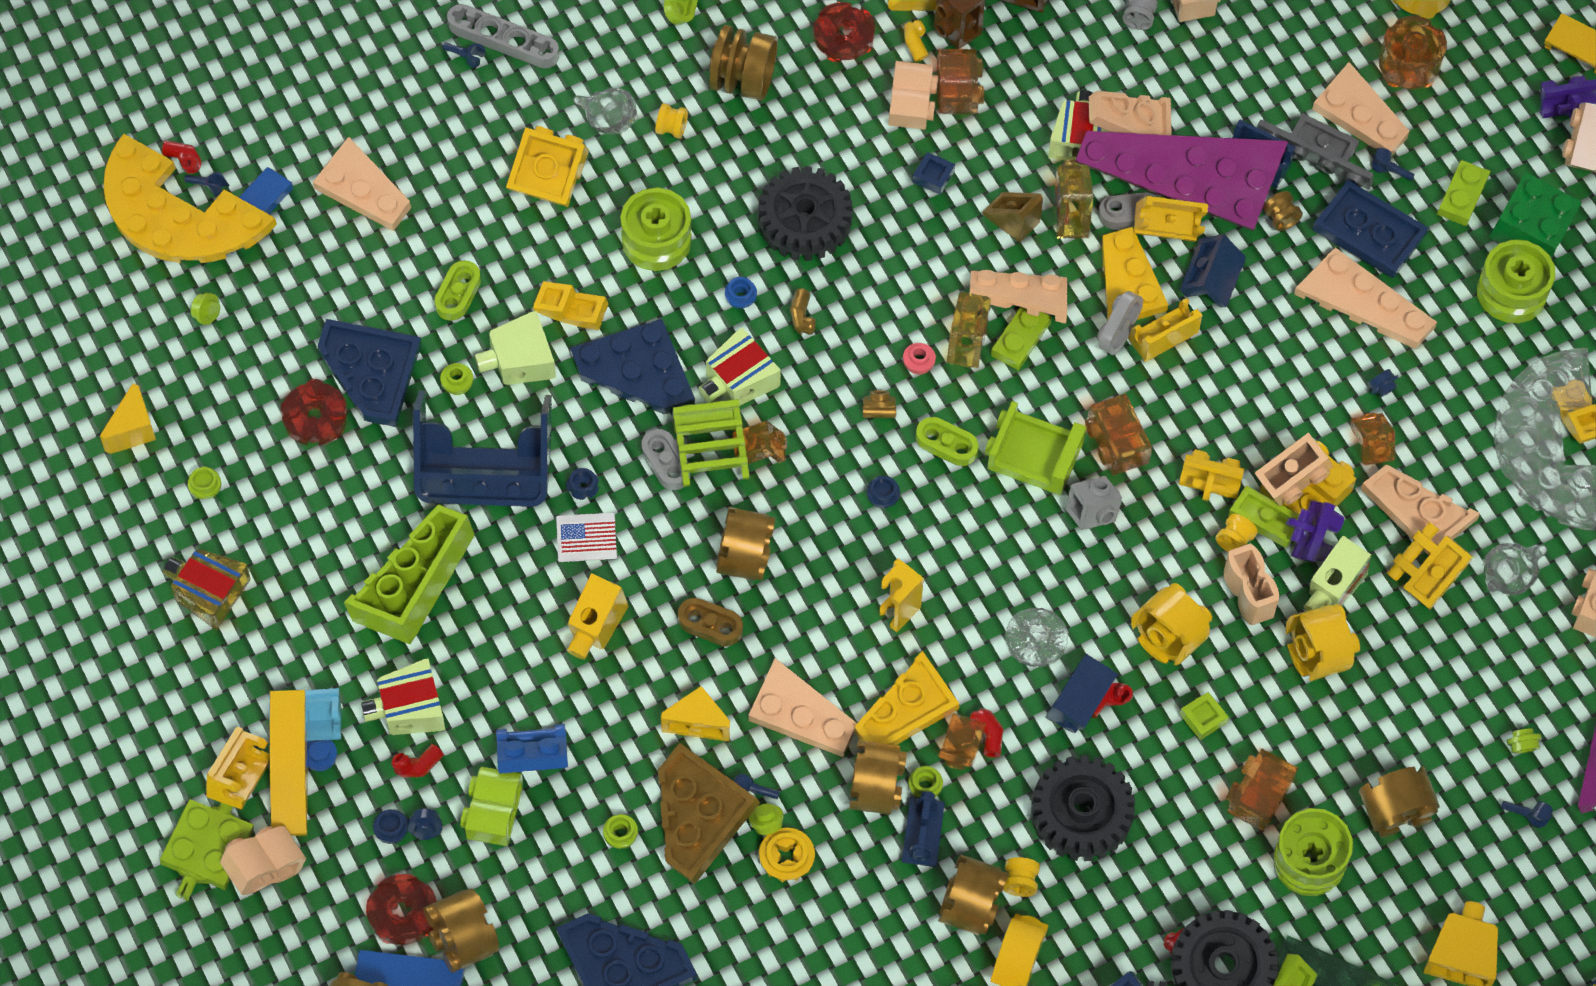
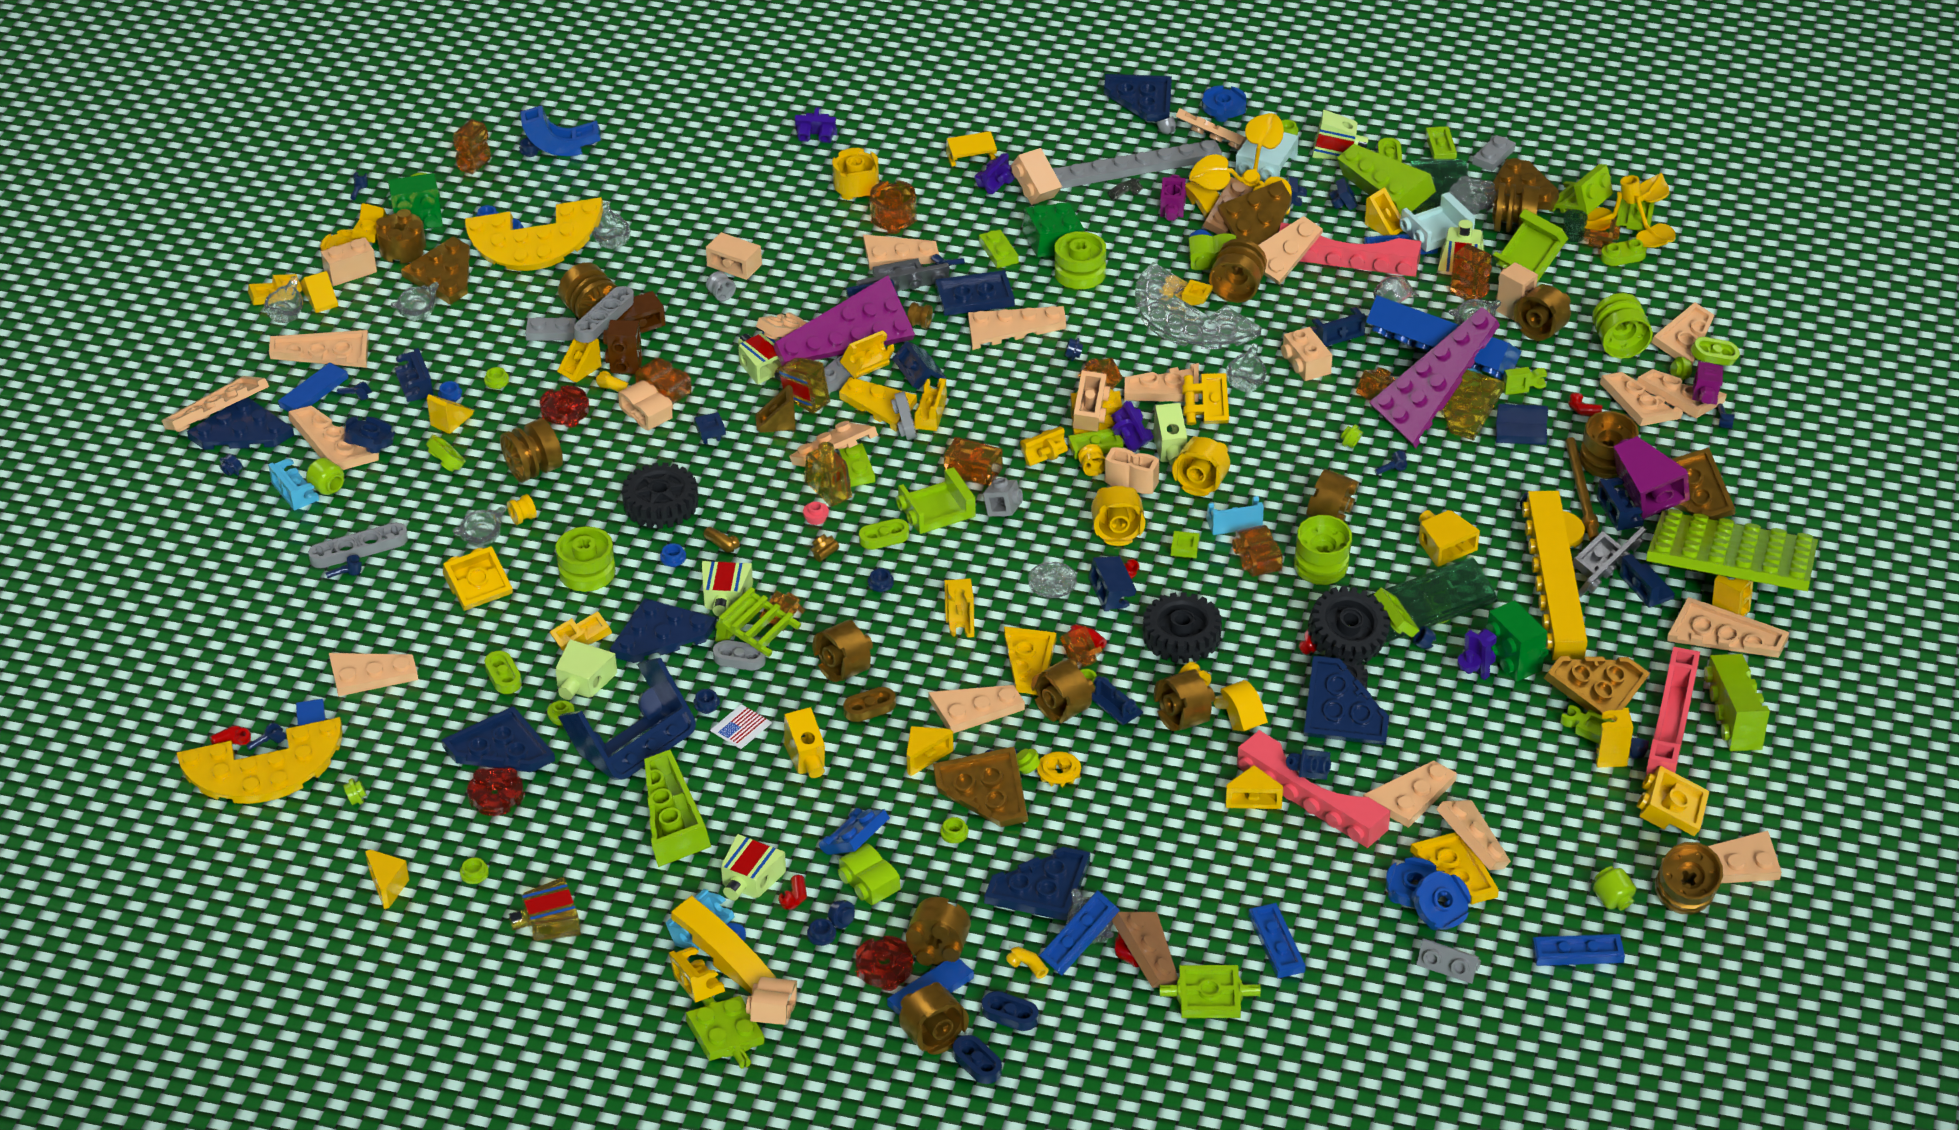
camera: 45 degrees left, 20 degrees down
none -> medium azure hinge [1206,496,1264,535]

